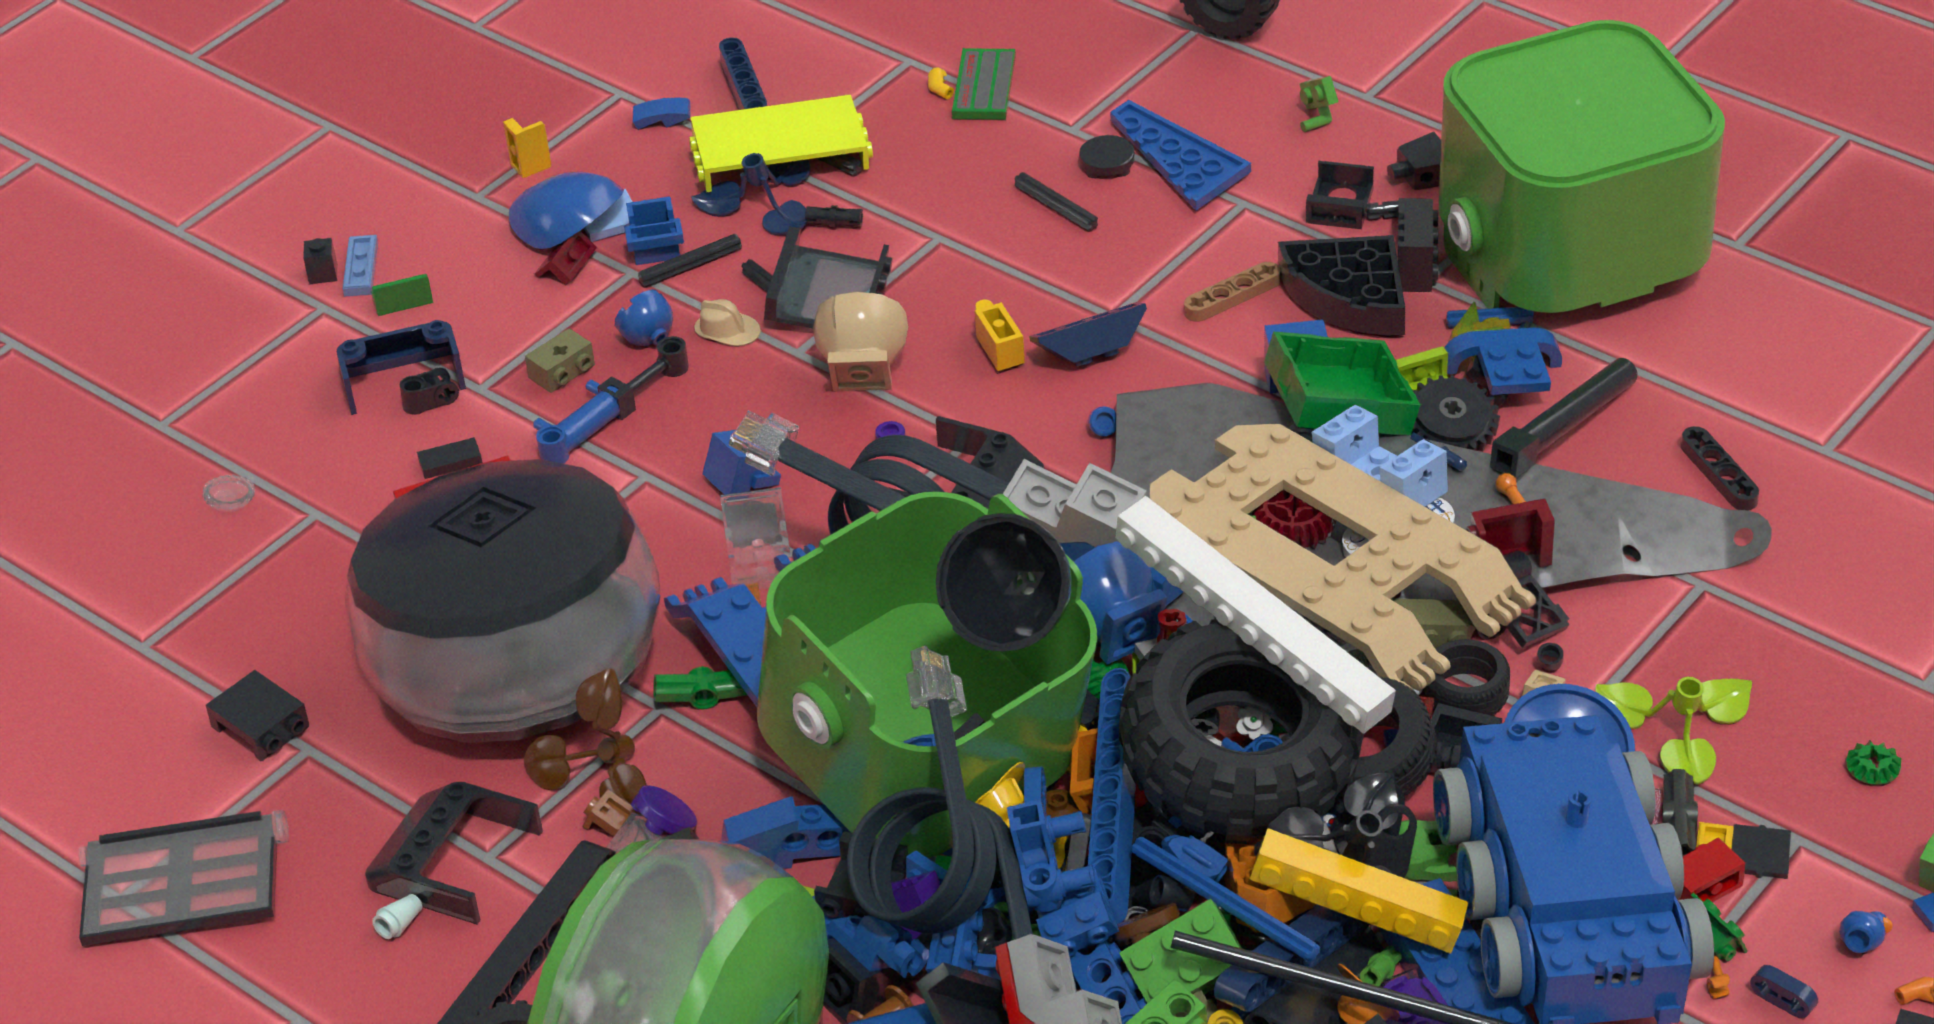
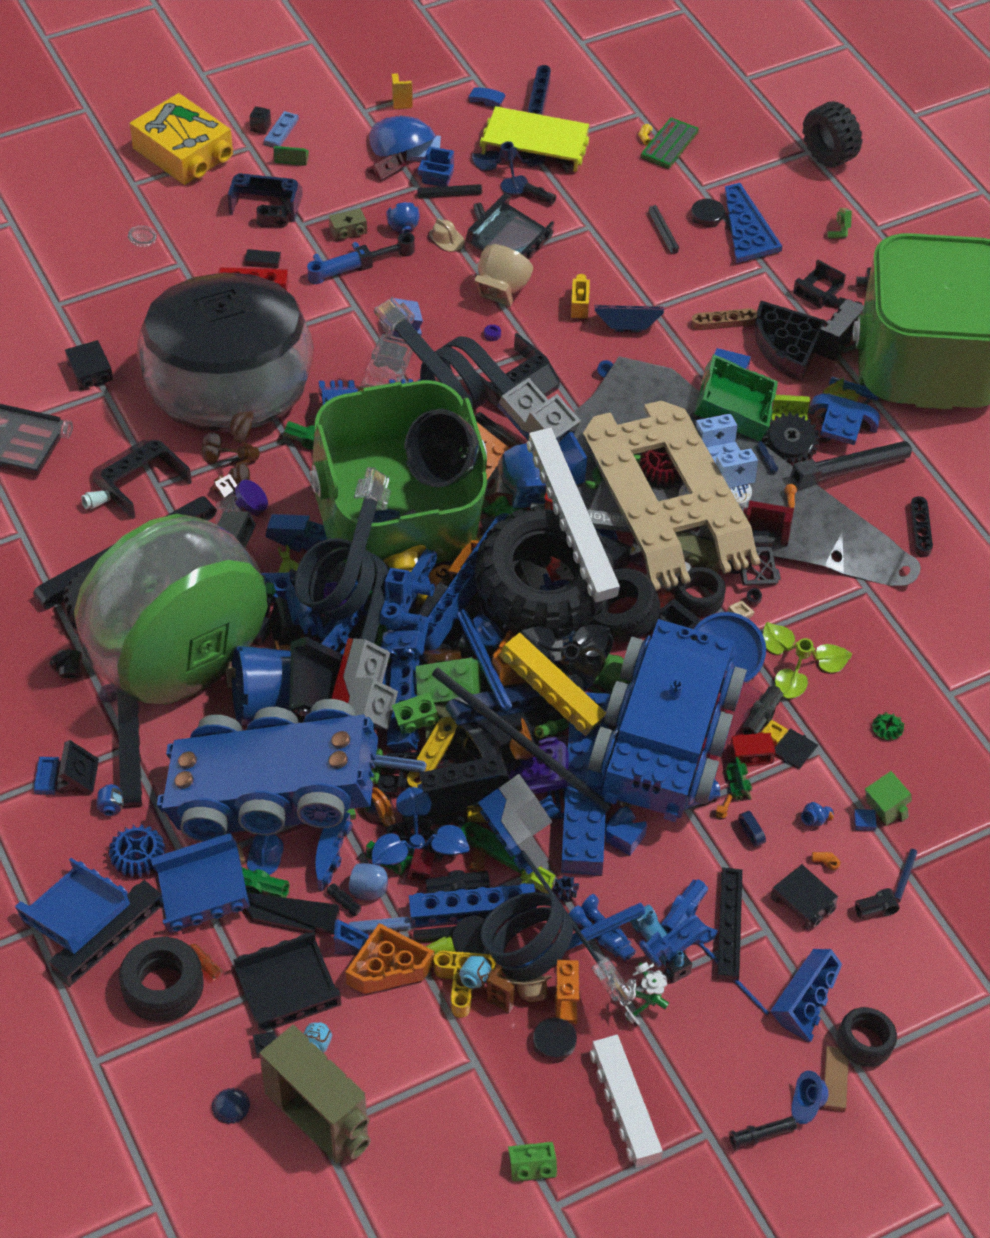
camera: 20 degrees right, 10 degrees up
none -> yellow brick [130,93,233,185]

